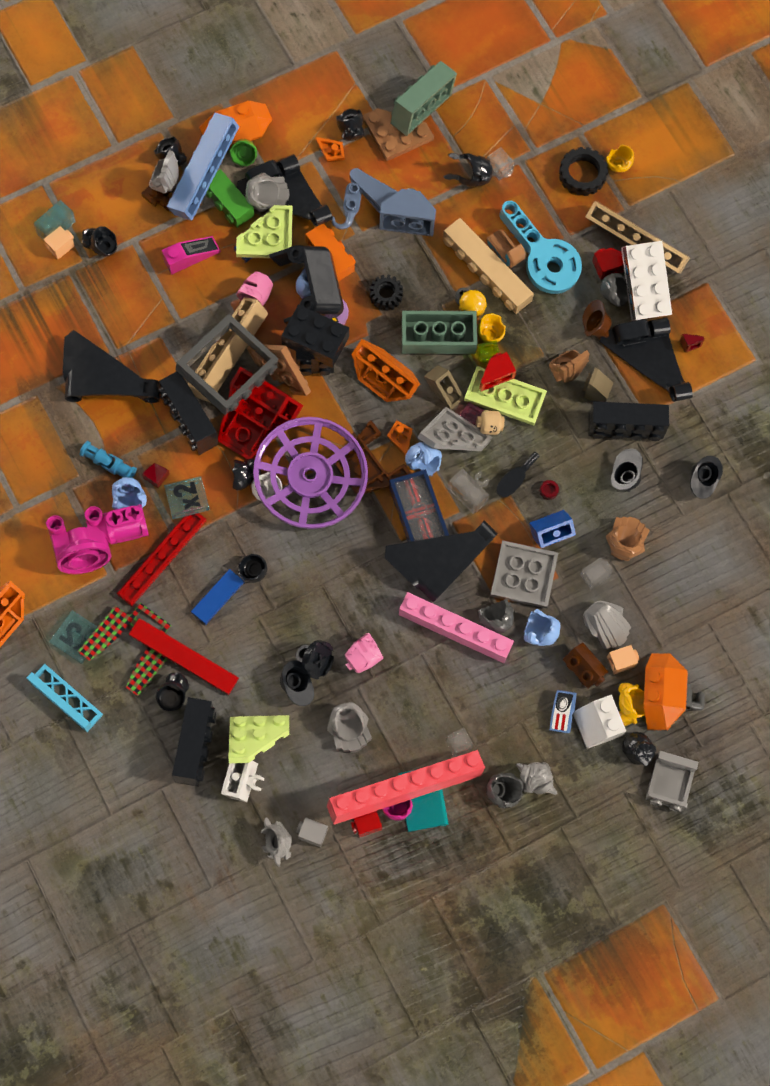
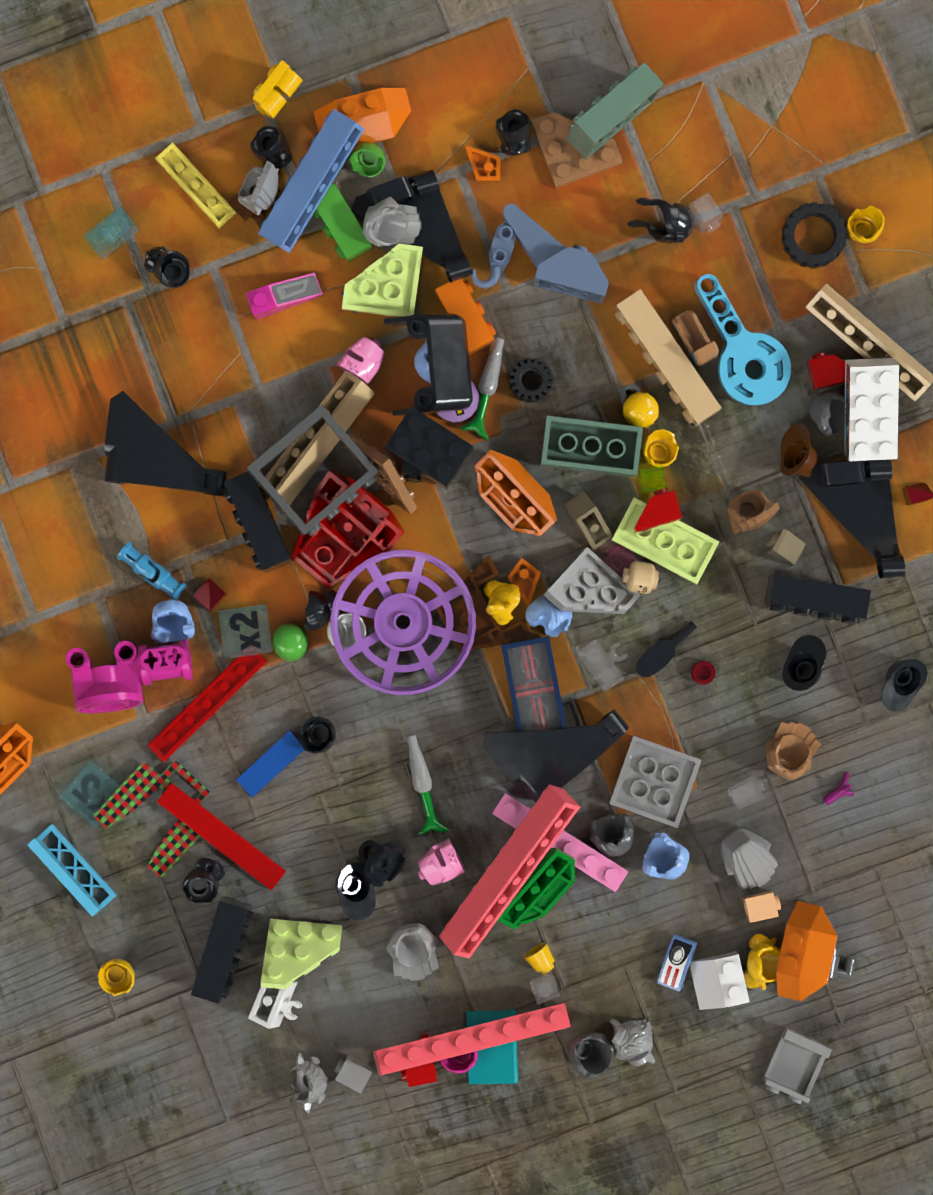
camera: 15 degrees right, 15 degrees up
light nougat brick [43,226,74,259] -> none
blue brick [529,510,576,548] -> none
reddish brown brick [563,643,609,689] -> none
black hair [622,732,656,766] -> none
none -> yellow hair [98,959,135,996]
none -> light yellow tile [155,142,237,229]
none -> yellow plate [252,60,303,119]
none -> bright green hair [272,622,309,662]
none -> light grey piece [406,735,449,835]
none -> coral brick [439,784,580,958]
none -> light grey piece [460,338,505,440]
none -> yellow hair [484,580,520,625]
none -> green wedge [497,847,575,929]
none -> yellow hat [524,942,555,974]
none -> magenta bar [822,772,854,806]

